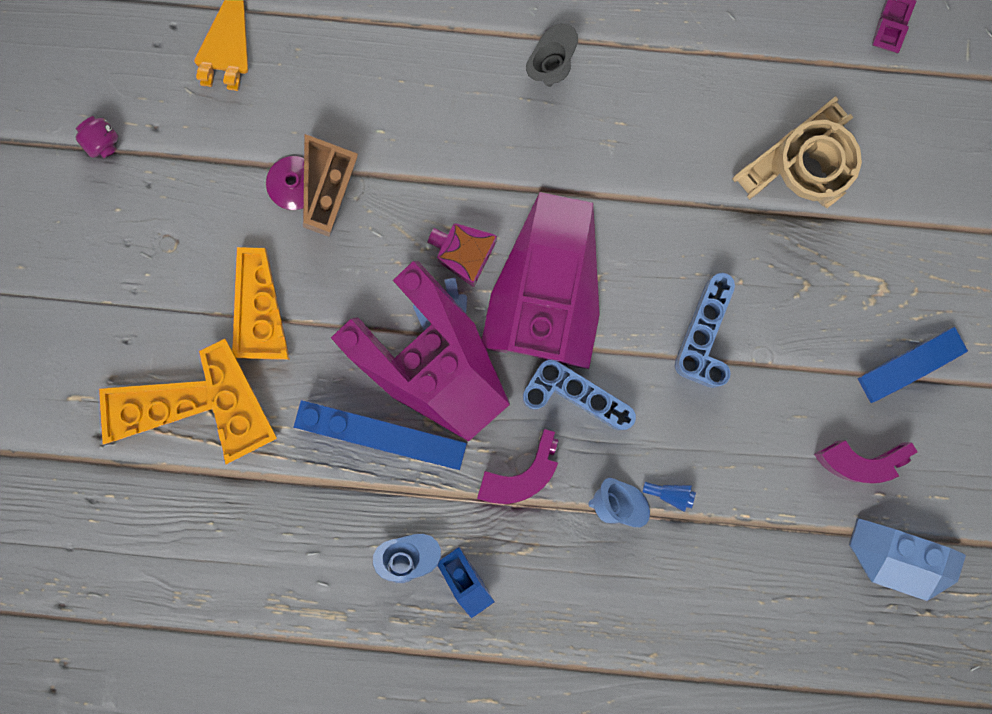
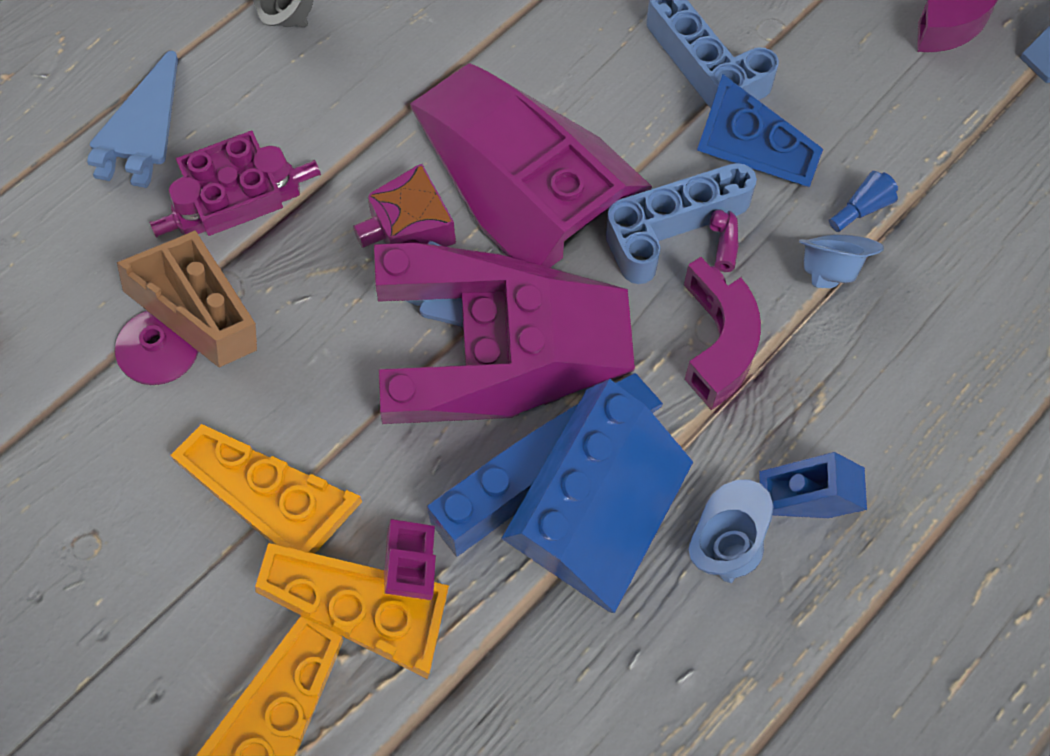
camera: 50 degrees left, 20 degrees down
none -> medium blue flag [87,51,178,188]
none -> magenta piece [149,130,321,238]
none -> magenta slope [384,519,436,600]
none -> blue slope [501,379,693,613]
none -> blue wing [697,74,823,187]
none -> magenta arm [709,210,739,272]

